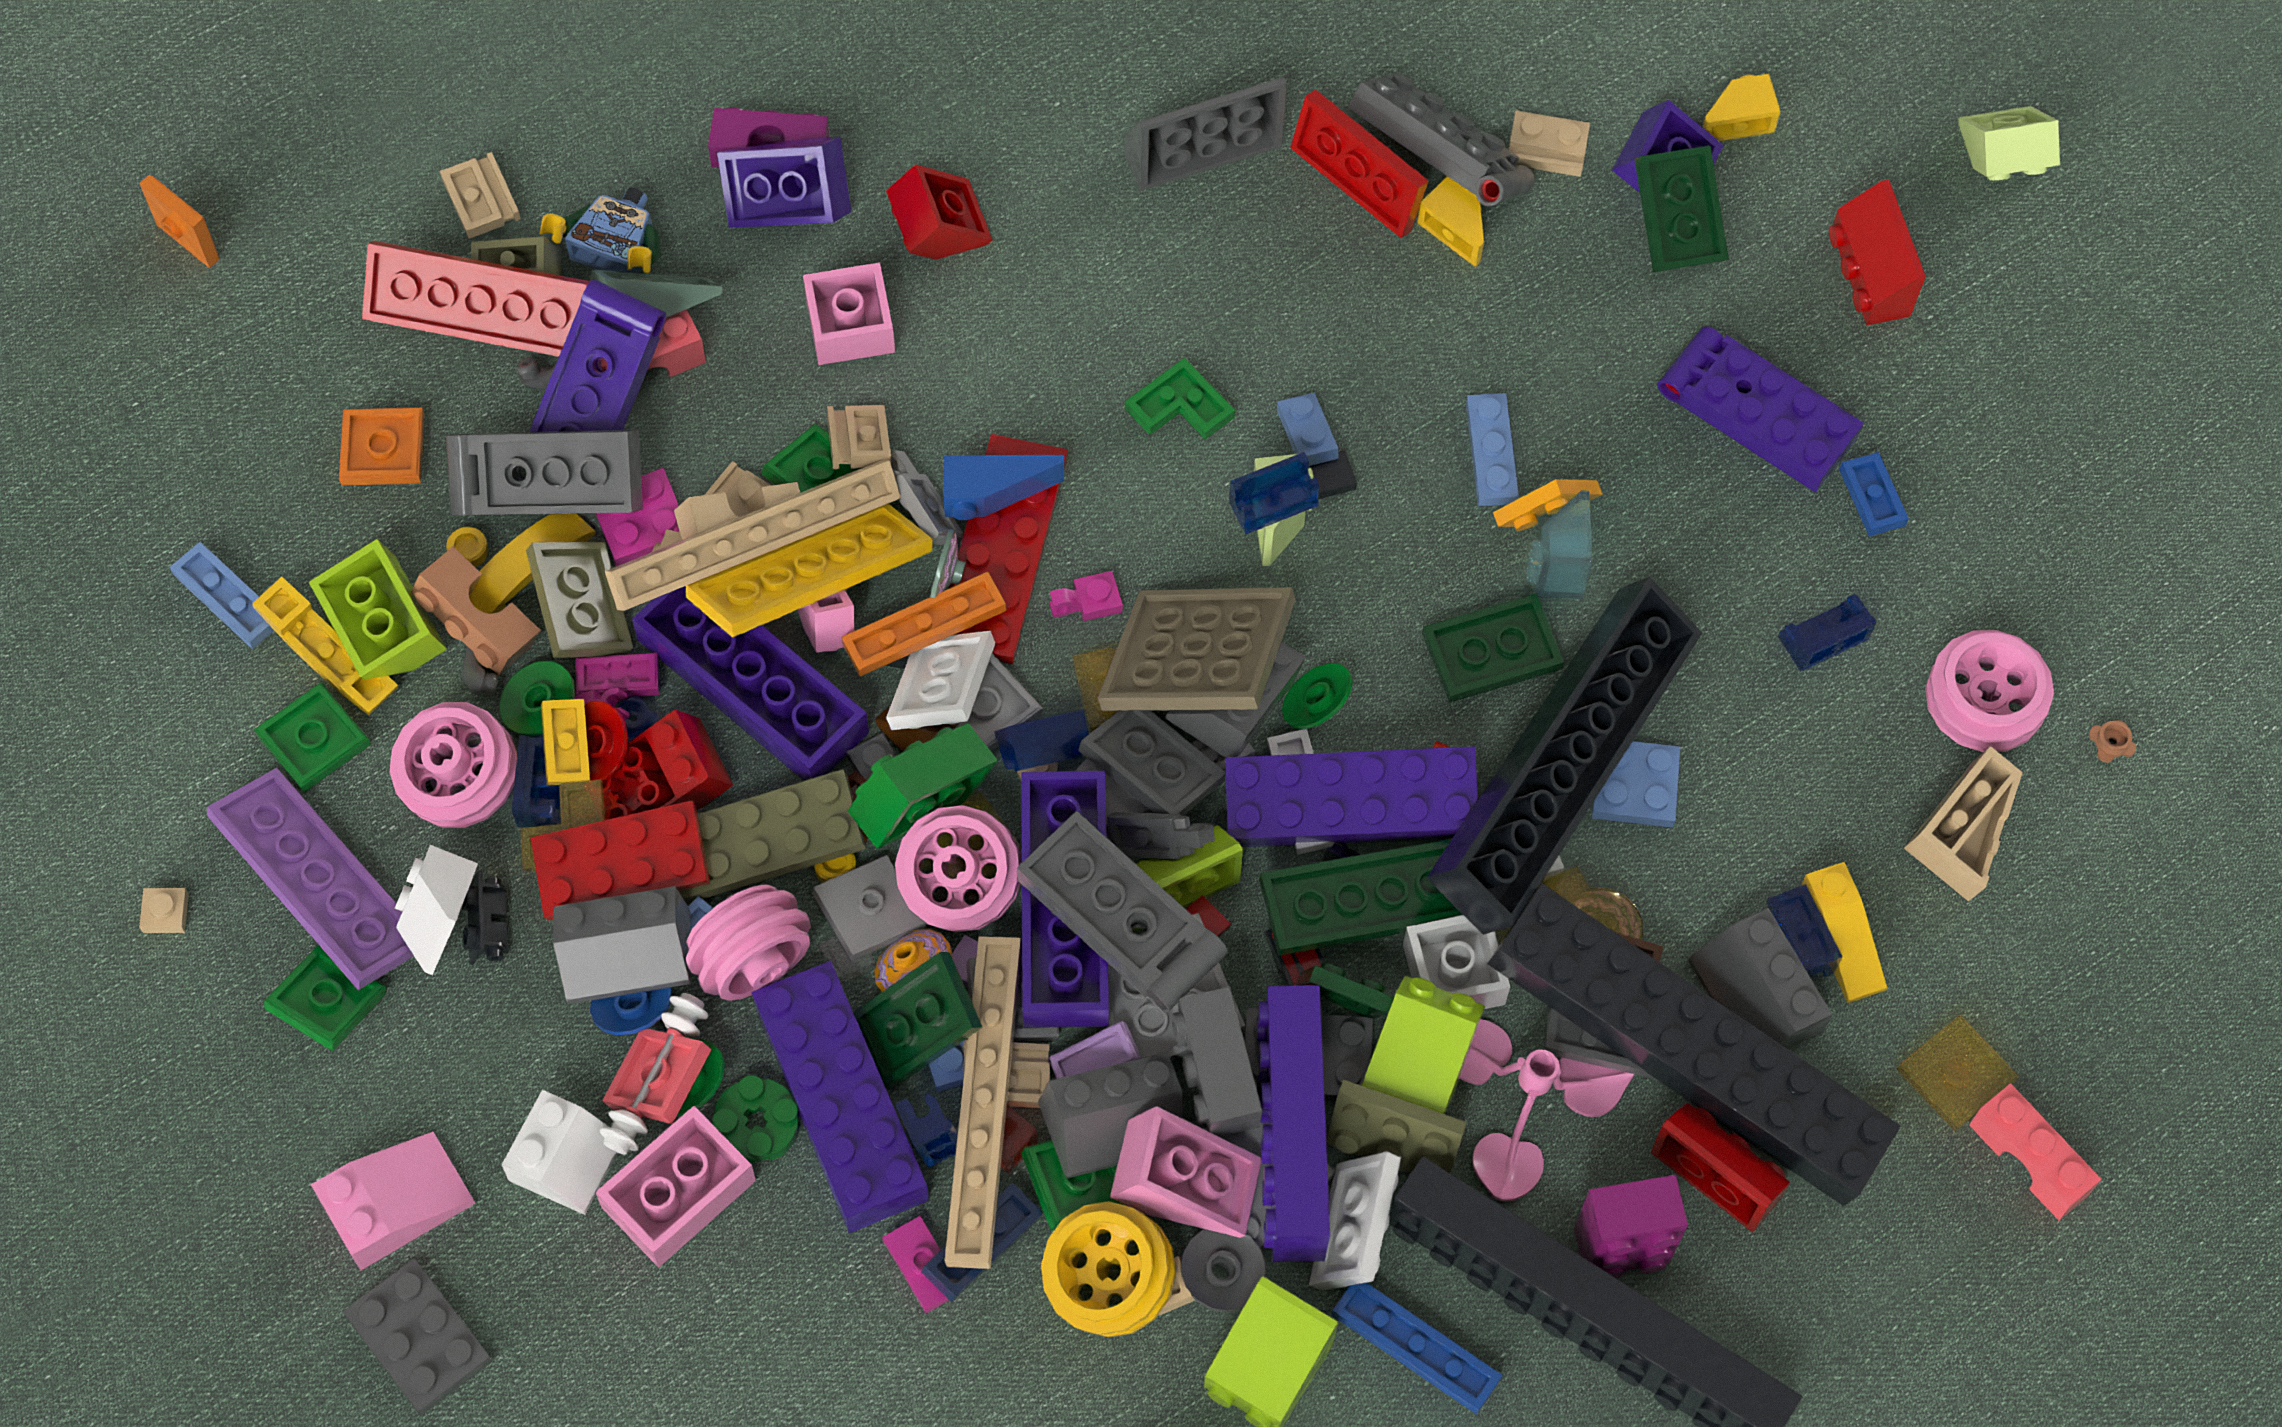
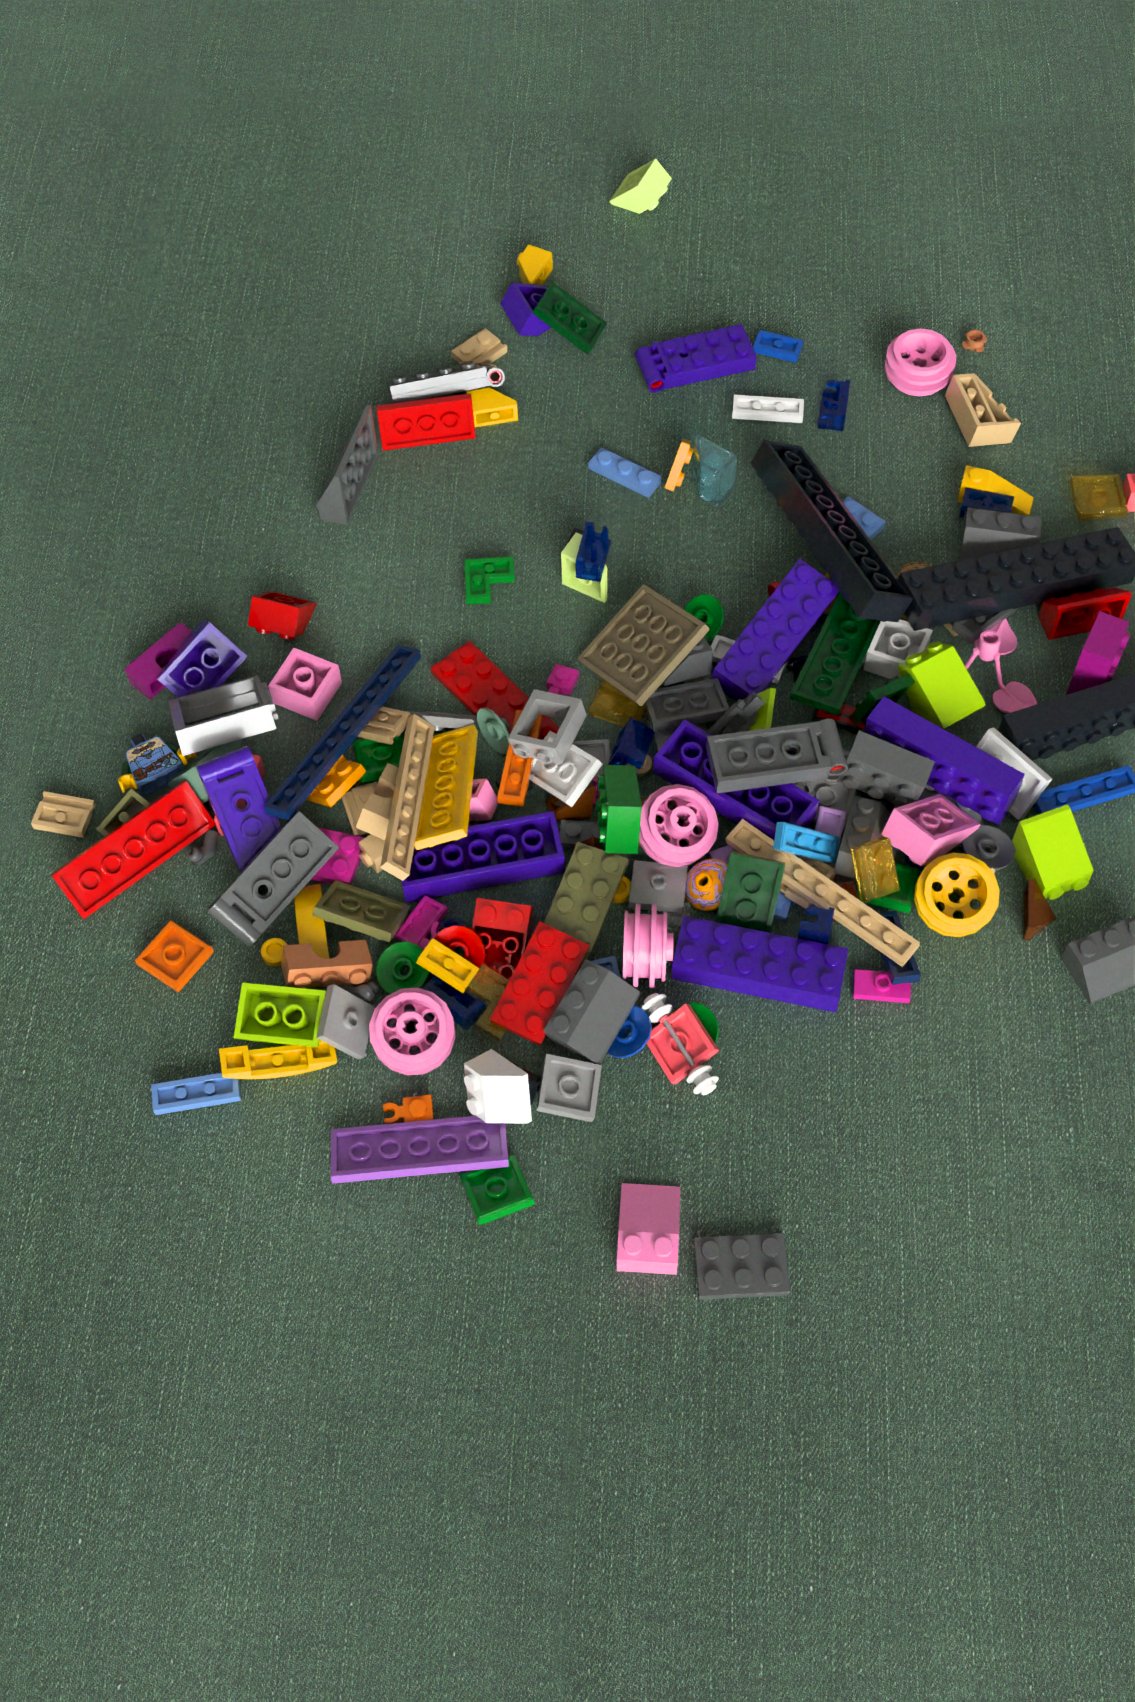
camera: 50 degrees left, 5 degrees down
tan plate [139,888,189,933] -> none
green plate [254,682,371,793] -> none
white slope [502,1090,618,1215] -> none
bright pink brick [596,1106,756,1268] -> none
green plate [712,1075,799,1164] -> none
blue slope [943,455,1064,520] -> none
medium blue plate [1277,393,1338,467] -> none
olive plate [1326,1080,1467,1174] -> none
dark green plate [1422,593,1565,703] -> none
red slope [1829,179,1926,326] -> none
none -> light grey window [168,675,279,756]
none -> dark blue plate [264,645,421,821]
none -> light orange plate [306,755,366,807]
none -> light grey plate [316,984,374,1060]
none -> orange plate [383,1095,434,1124]
none -> light grey window [508,689,587,765]
none -> light grey plate [536,1054,602,1122]
none -> white plate [732,395,804,423]
none -> dark azure tile [773,822,840,864]
none -> clear yellow plate [851,837,900,902]
none -> reddish brown slope [1023,879,1056,940]

